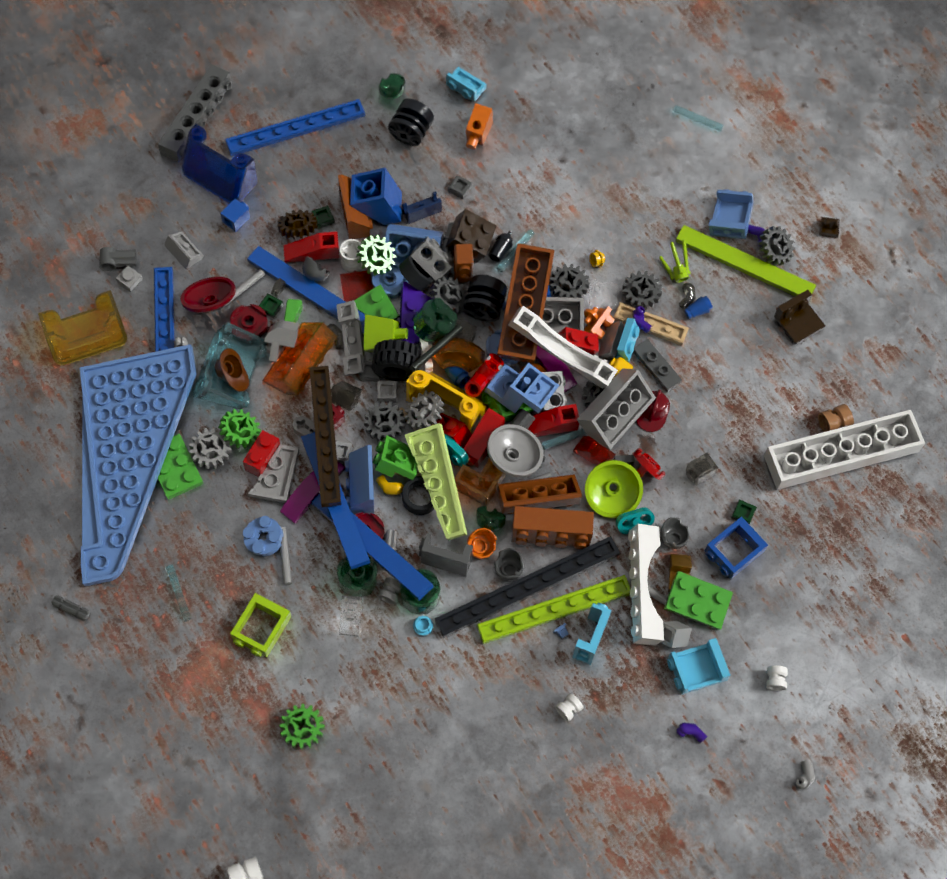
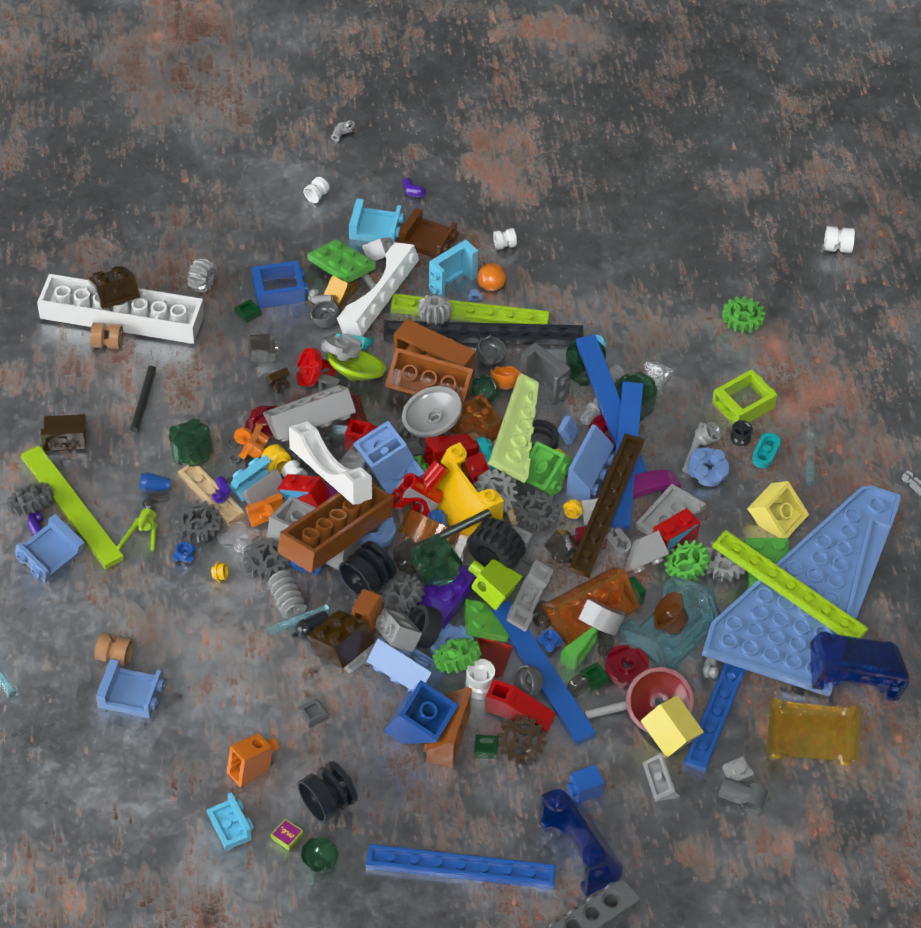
camera: 150 degrees left, 15 degrees down
dark blue hinge [401,191,442,224] -> none
none -> dark brown bracket [88,265,140,309]
none -> medium nougat wheel [94,632,134,667]
none -> medium blue panel [96,659,166,718]
none -> pearl dark grey bar [130,365,156,433]
none -> clear green brick [169,418,213,466]
none -> blue plate [173,542,197,563]
none -> light grey gear [187,258,217,293]
none -> orange hips [234,423,270,459]
none -> dark brown tile [265,367,290,393]
none -> tile [271,819,304,851]
none -> light grey arm [308,289,333,305]
none -> light grey plate [321,332,362,361]
none -> reddish brown panel [399,208,459,258]
none -> light grey gear [418,294,452,325]
none -> orange hair [477,263,507,291]
none -> blue plate [537,629,563,652]
none -> medium blue tile [557,416,579,445]
none -> yellow plate [563,499,583,519]
none -> light grey slope [624,530,669,574]
none -> dark green tile [626,576,646,606]
none -> light yellow slope [641,695,704,758]
none -> light grey wheel [695,422,721,446]
none -> lime tile [712,530,869,646]
none -> black wheel [730,420,753,446]
none -> light yellow slope [747,481,809,538]
none -> teal plate [752,433,781,469]
none -> clear blue windscreen [810,632,910,702]

